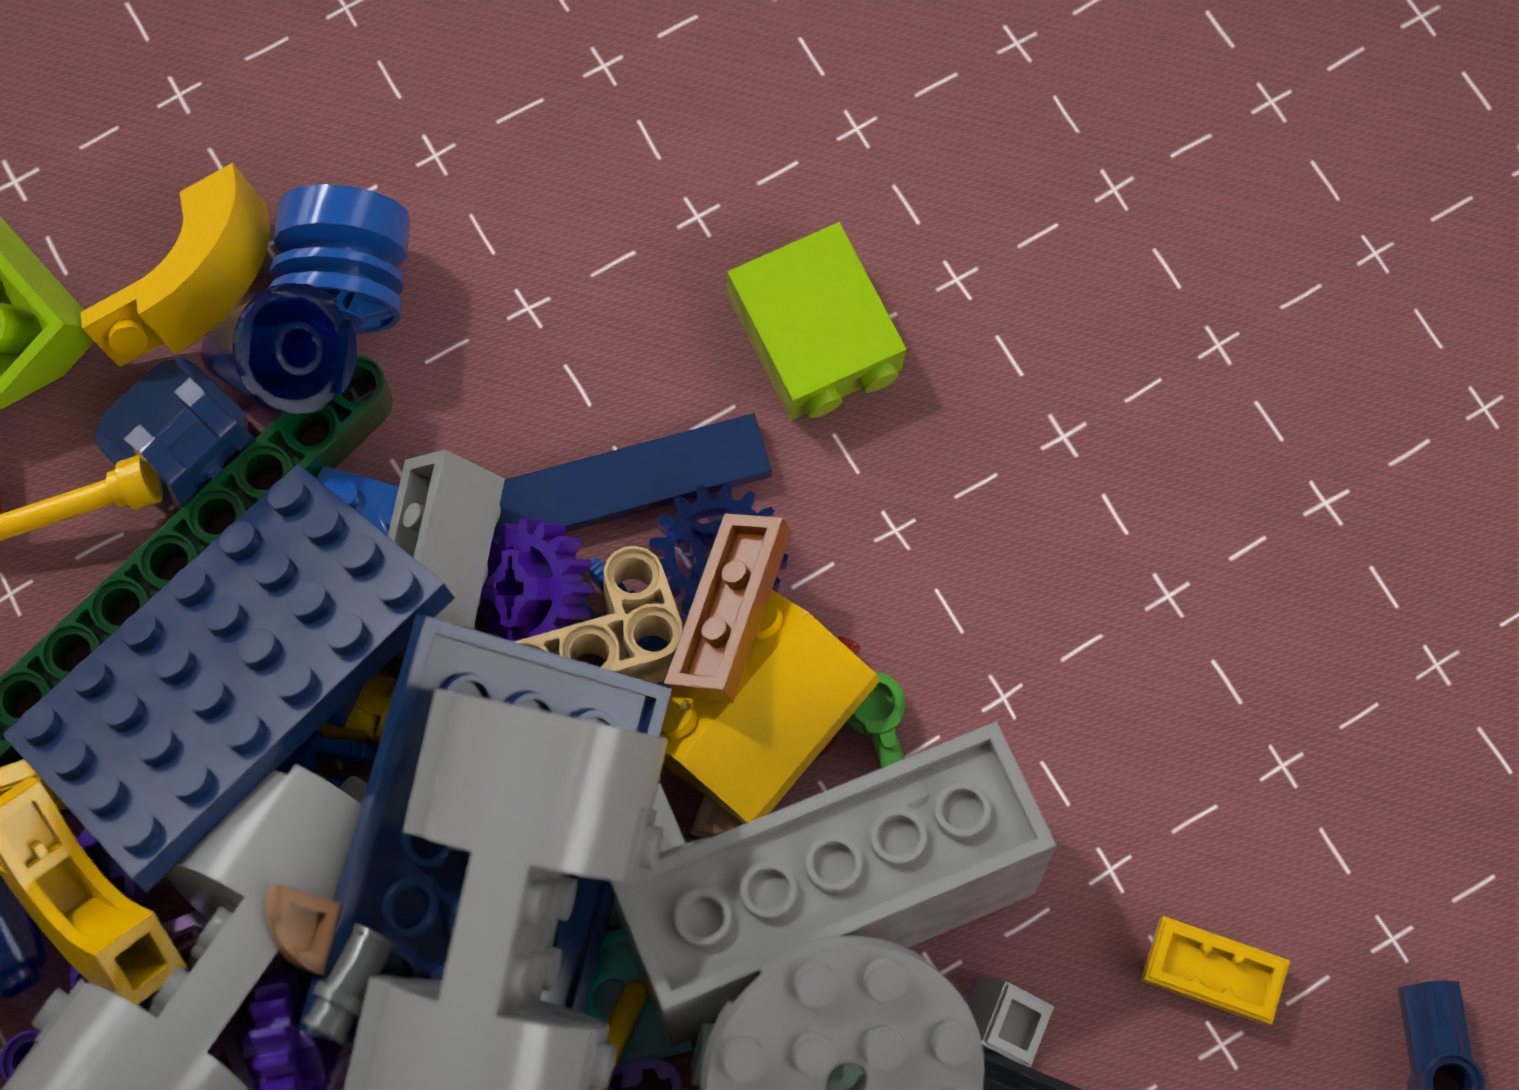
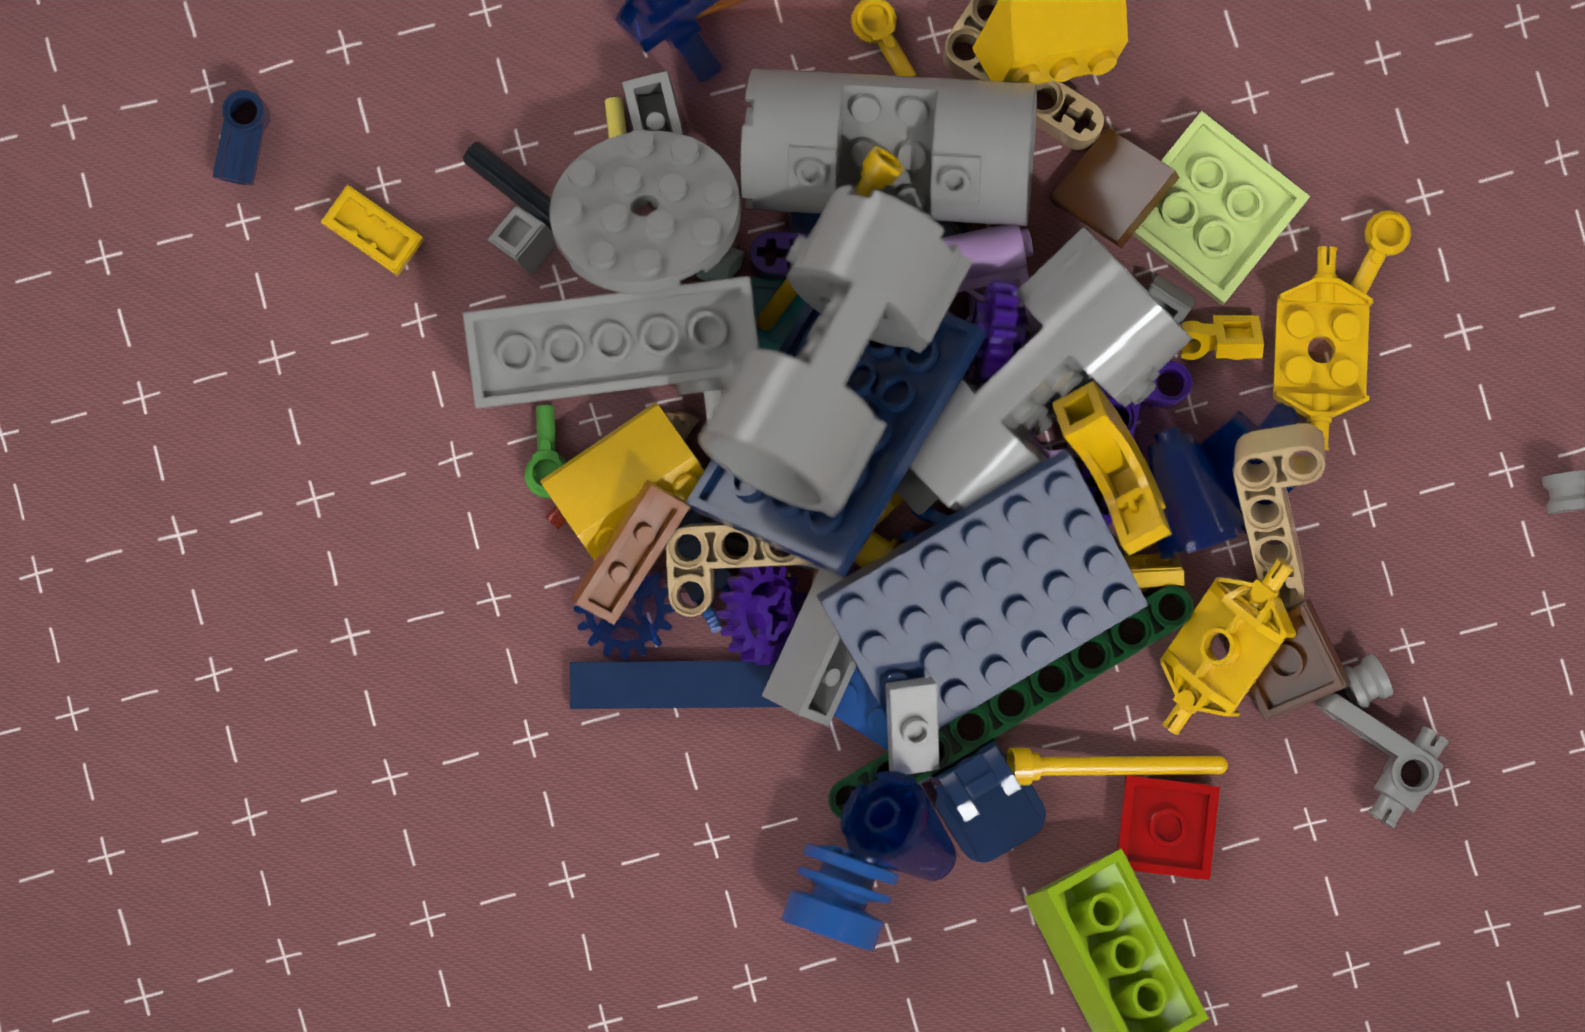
camera: 165 degrees left, 10 degrees up
yellow arch [80,163,270,367] -> none
medium nougat tile [265,884,341,974] -> none
dark grey pin [302,924,397,1044] -> none
lime brick [727,222,907,420] -> none
none -> light grey plate [886,677,939,776]

